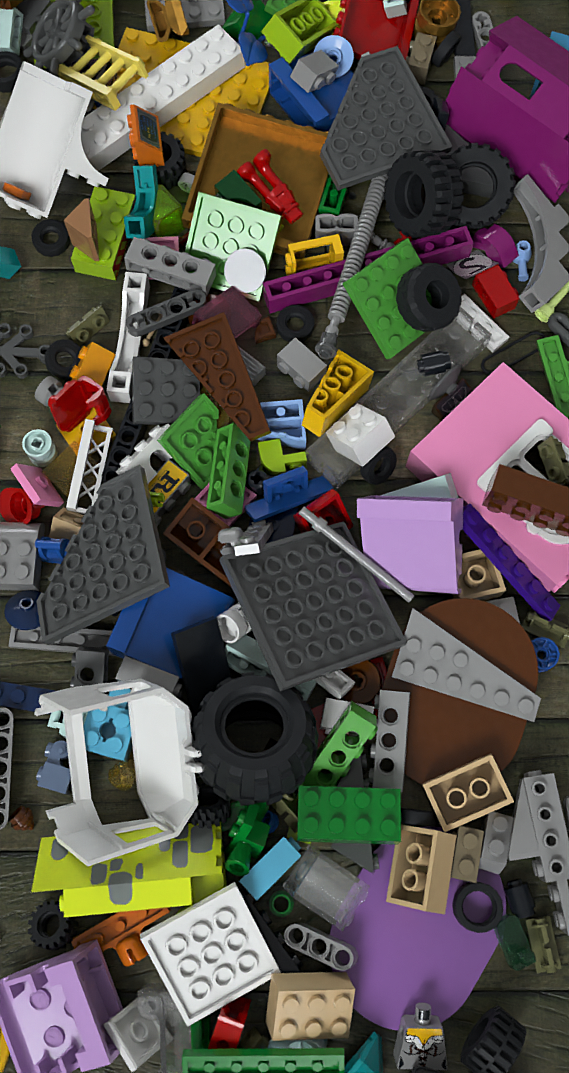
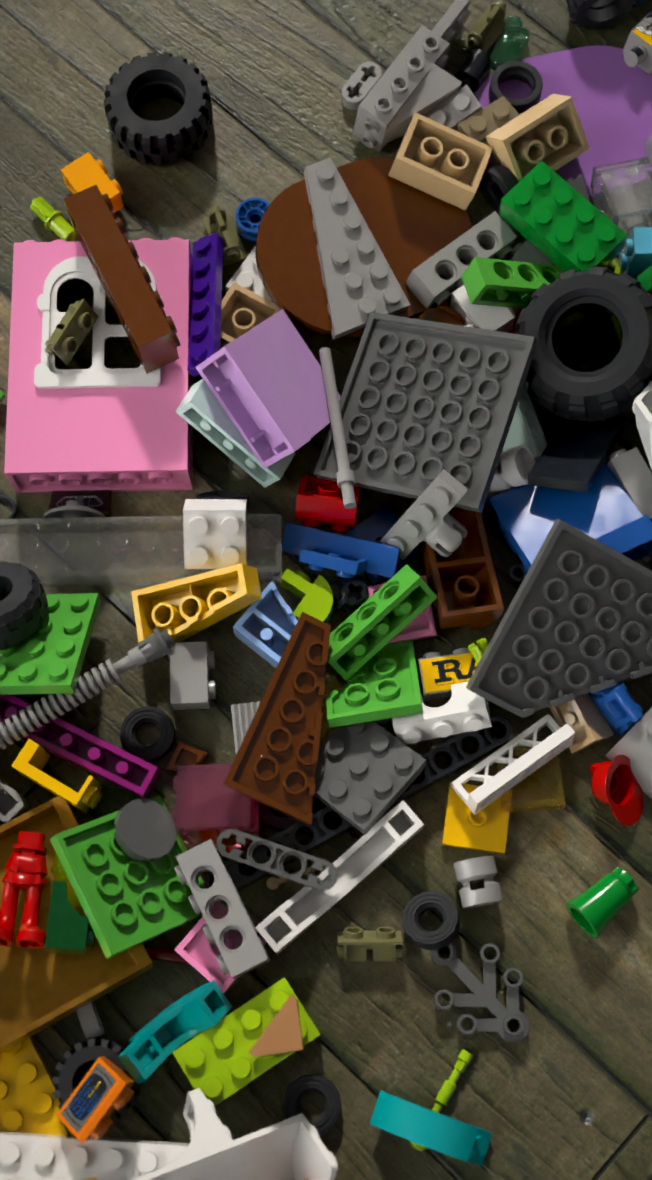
camera: 135 degrees left, 0 degrees up
bright pink plate [10,463,64,507] -> none
light aqua wheel [22,429,58,467] -> none
red piece [48,375,112,432] -> none
light orange brick [69,342,116,394] -> none
clear neon green slope [153,185,185,237] -> none
black brick [417,350,451,377] -> none

